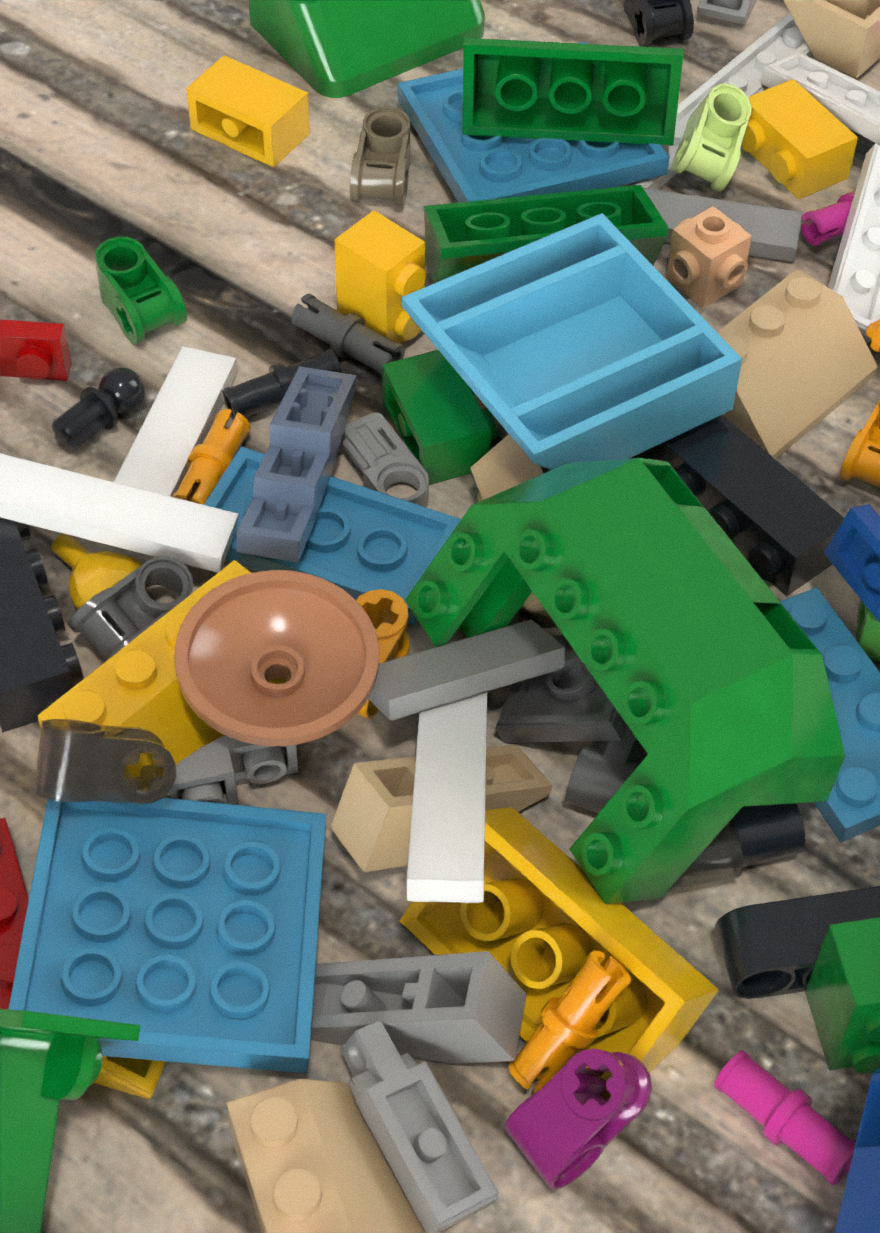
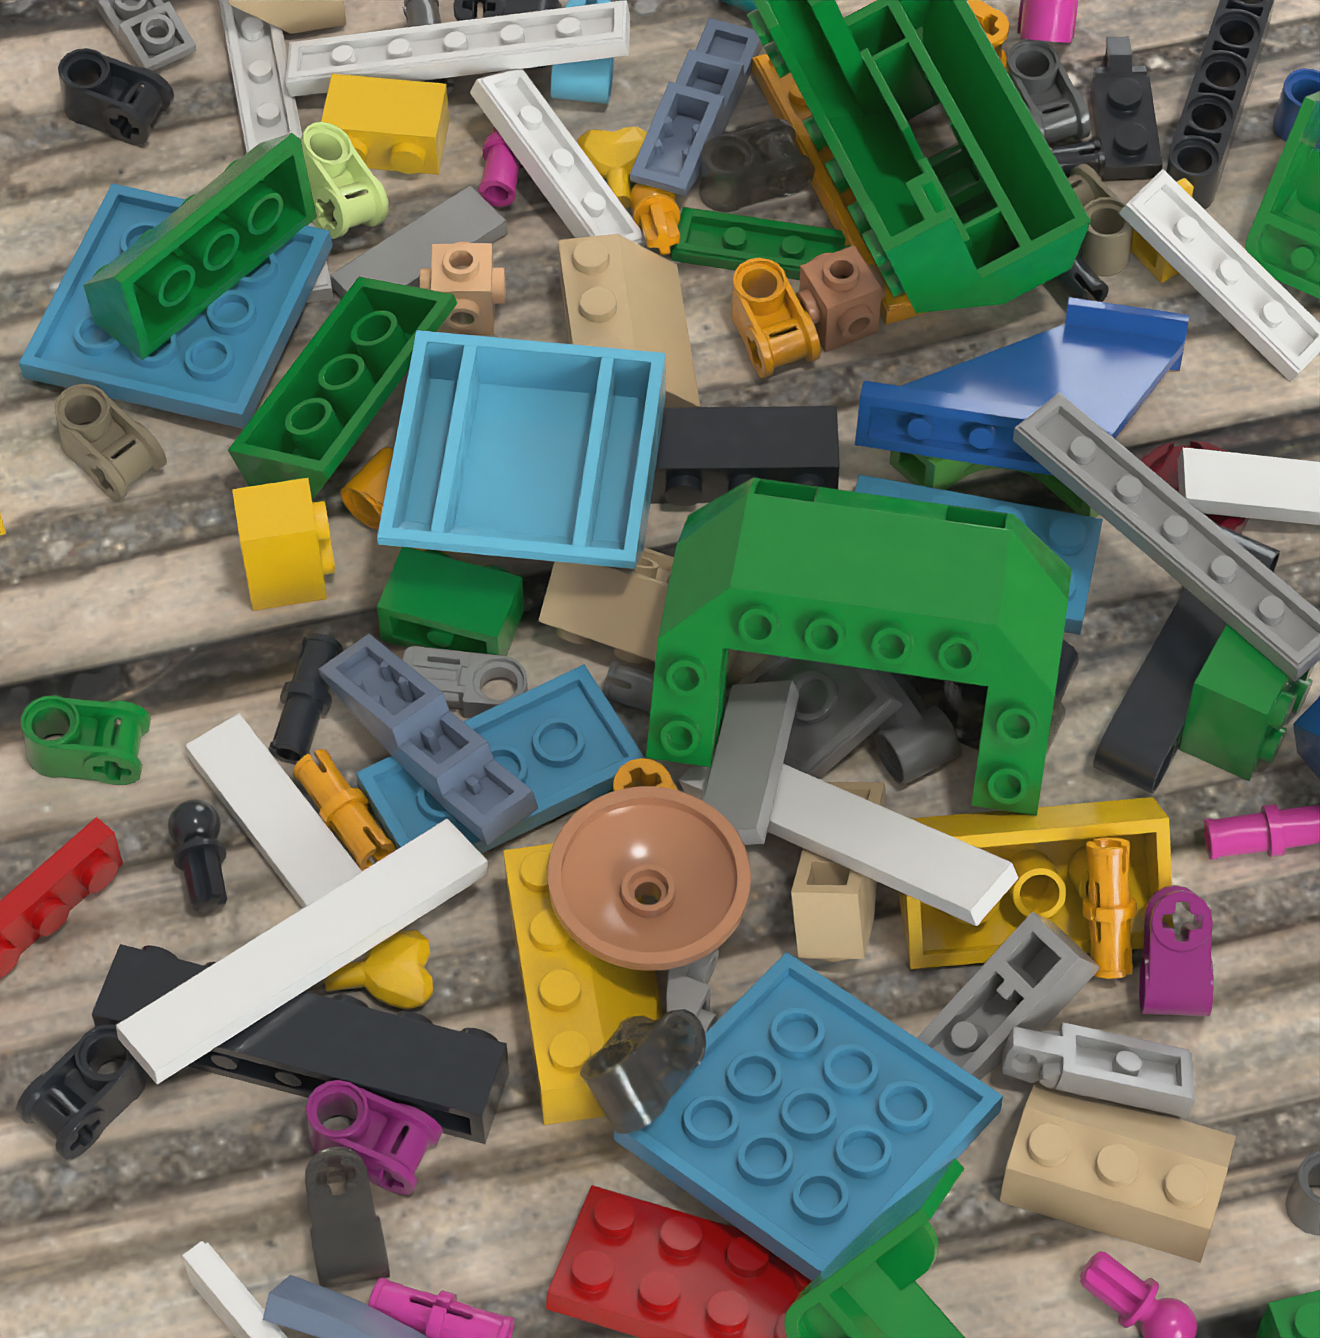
camera: 50 degrees left, 5 degrees up
dark grey piece [68,556,193,662] -> none
dark grey pin [291,294,405,376] -> none

